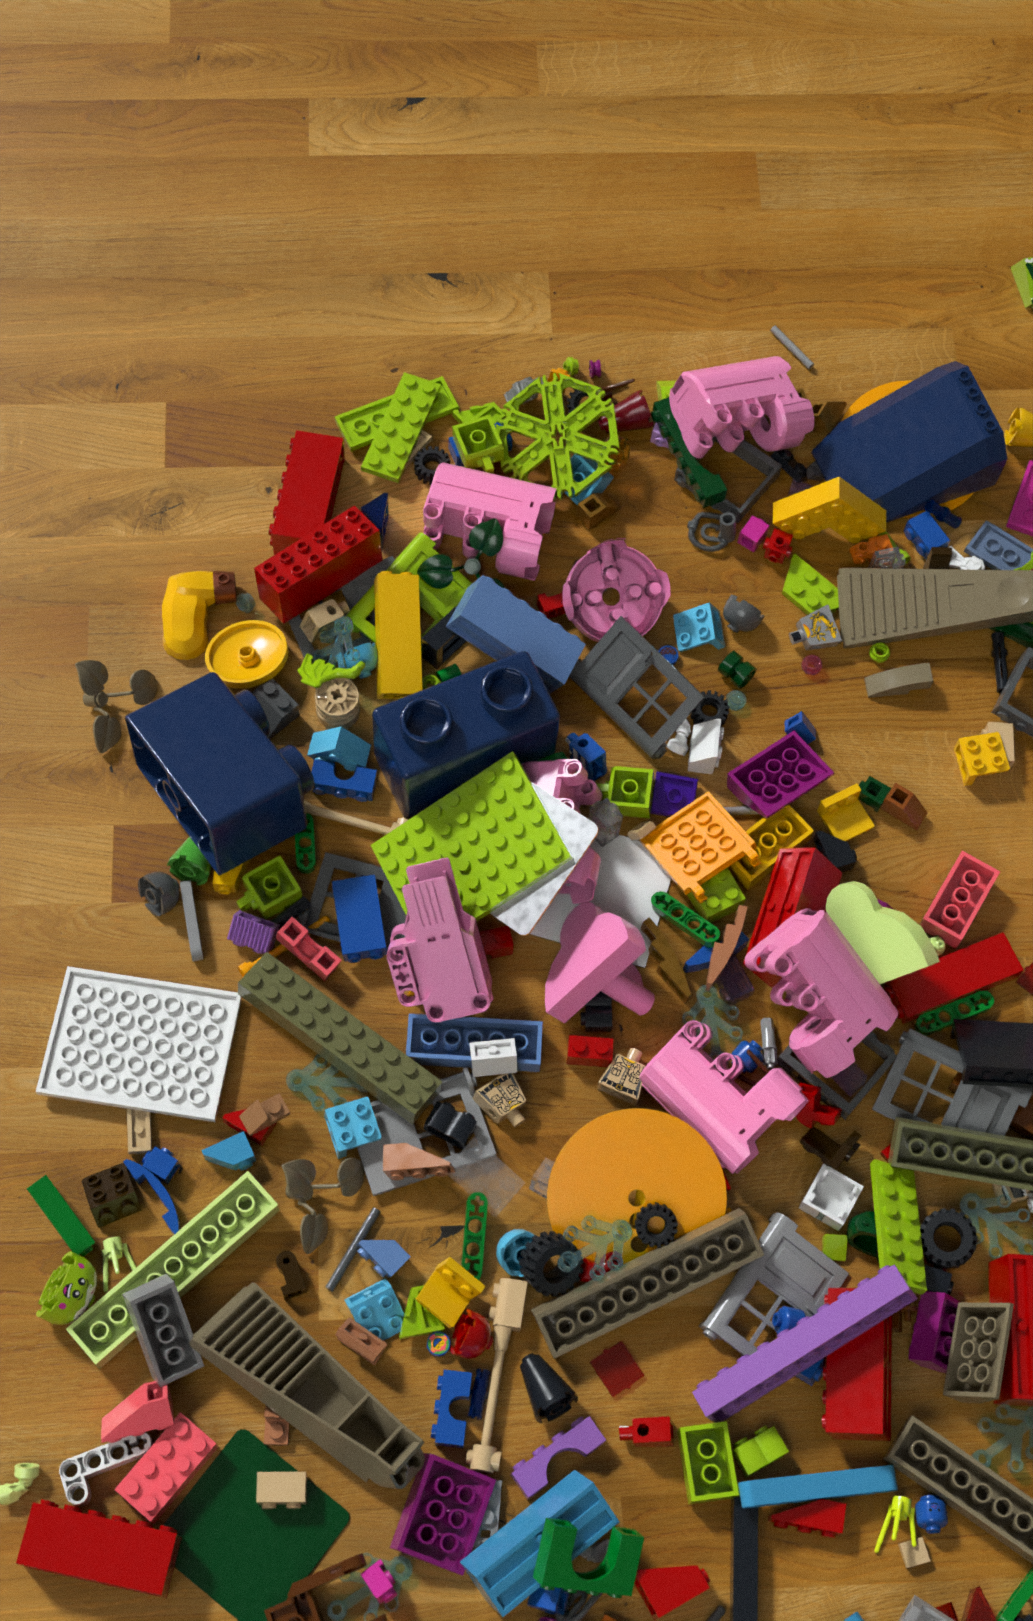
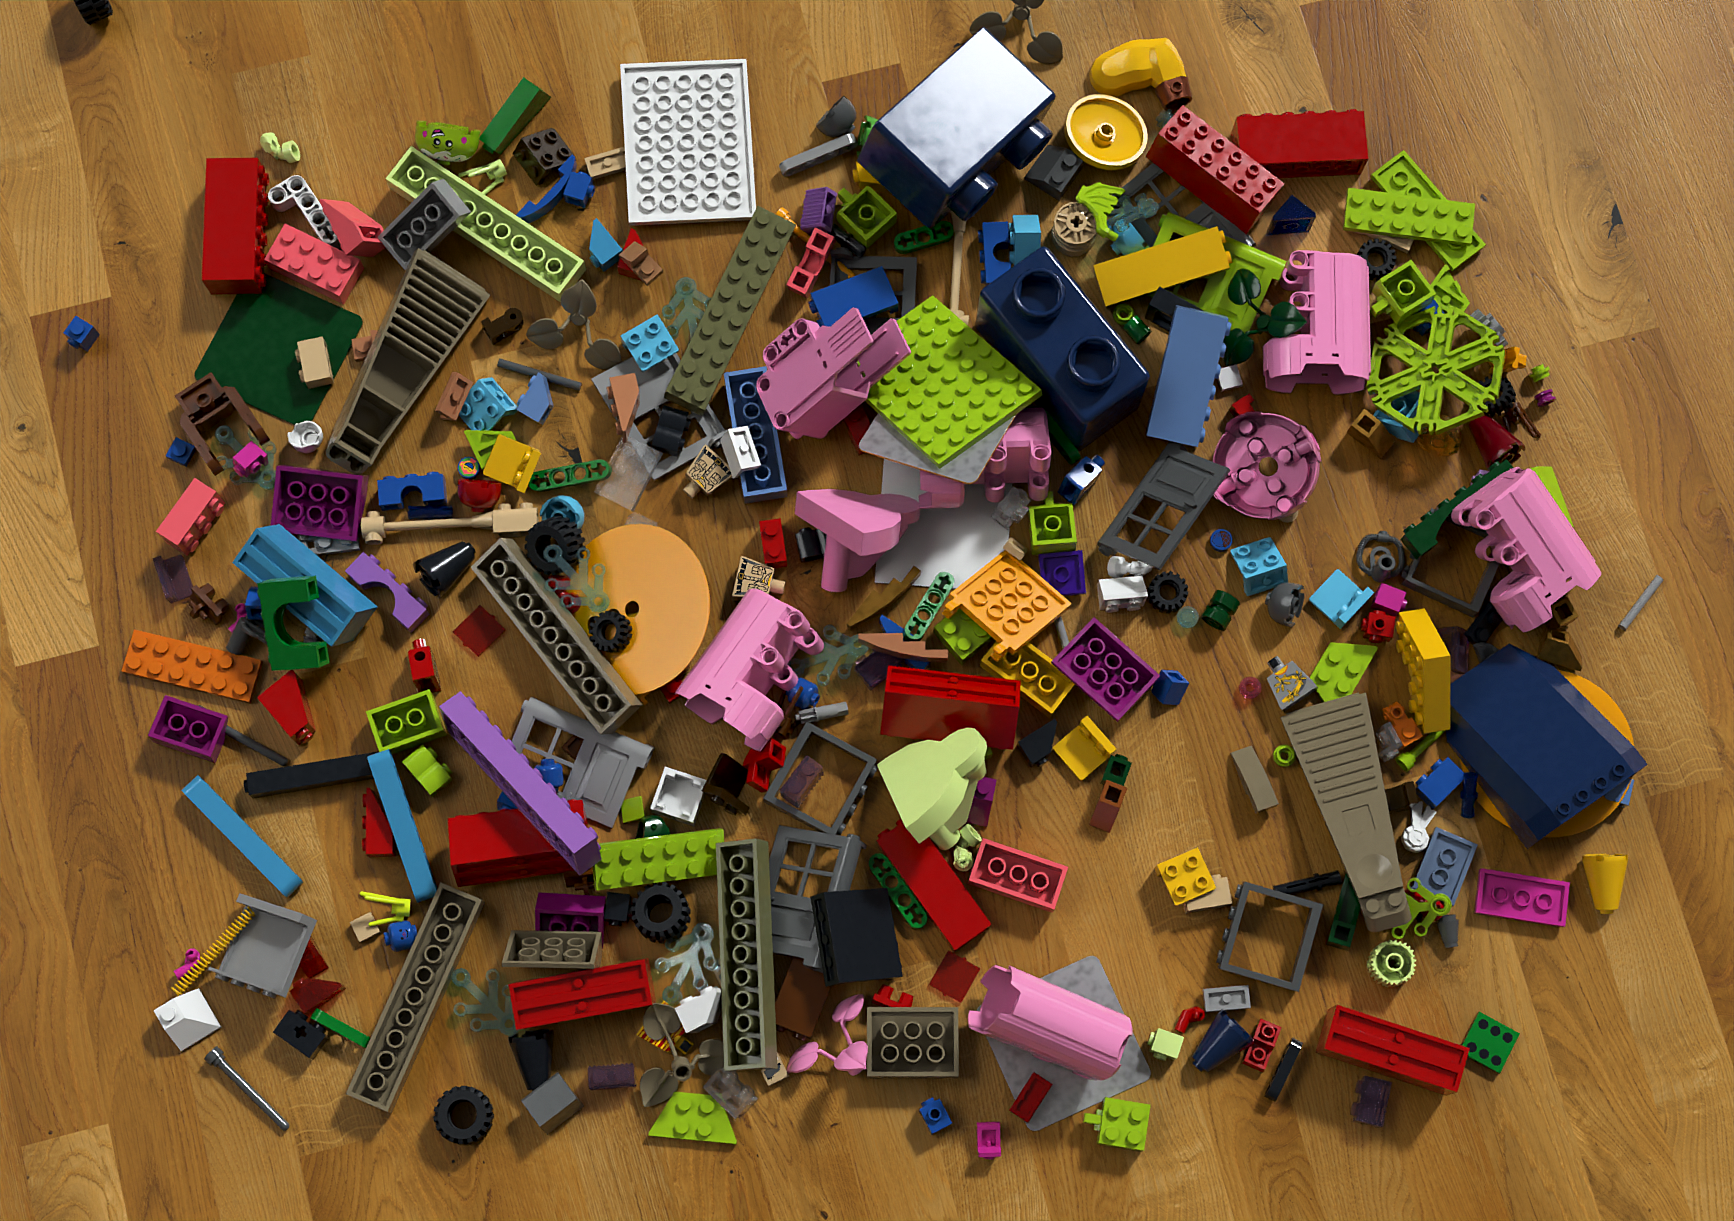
camera: 80 degrees right, 10 degrees up
tan torso [300,599,350,643] -> none
bright pink piece [745,908,898,1078] -> none
none -> white hair [287,421,323,453]
none -> reddish brown tile [561,735,584,761]
none -> medium azure bracket [1309,569,1374,629]

